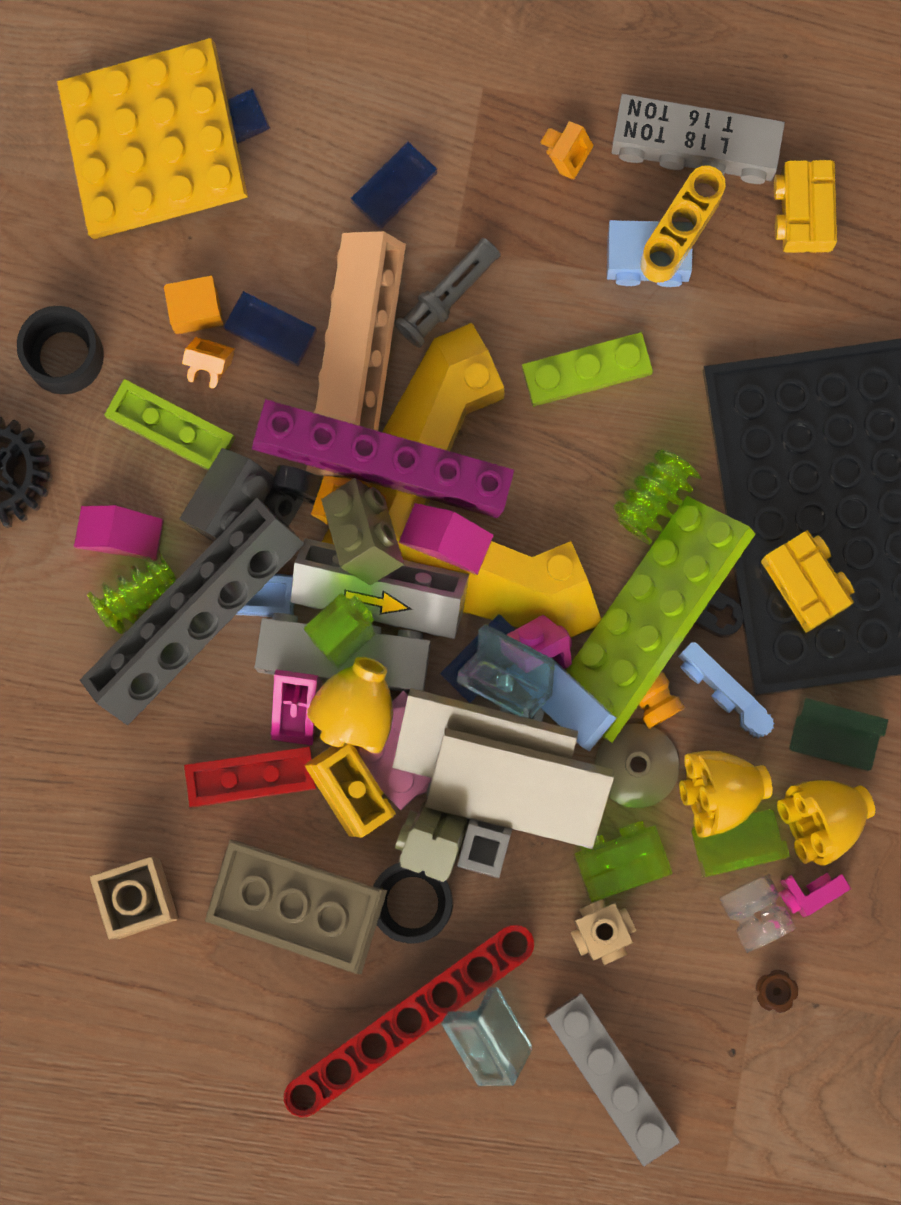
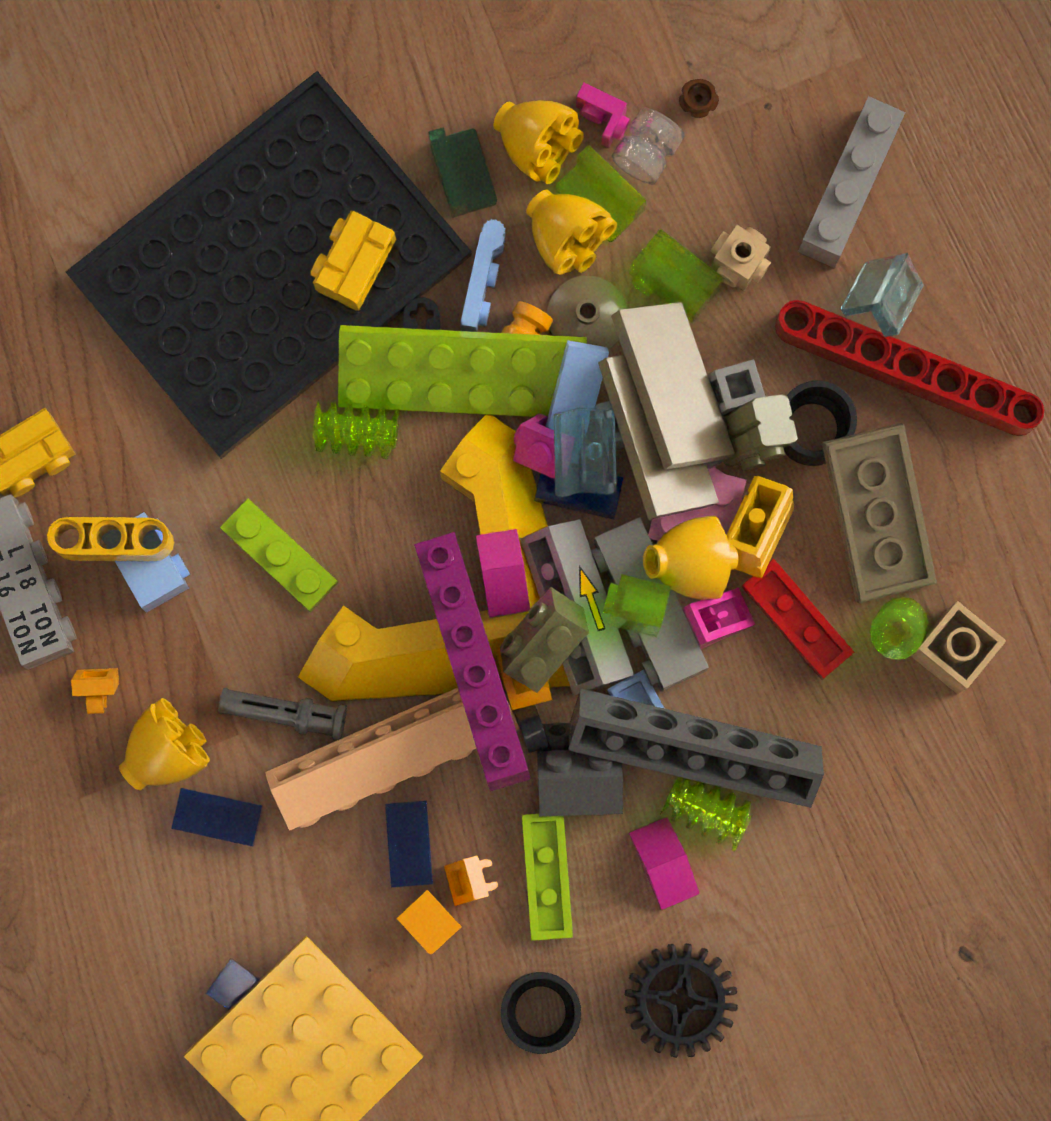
camera: 130 degrees left, 0 degrees up
none -> yellow piece [119,698,210,790]
none -> clear neon green piece [870,597,929,660]

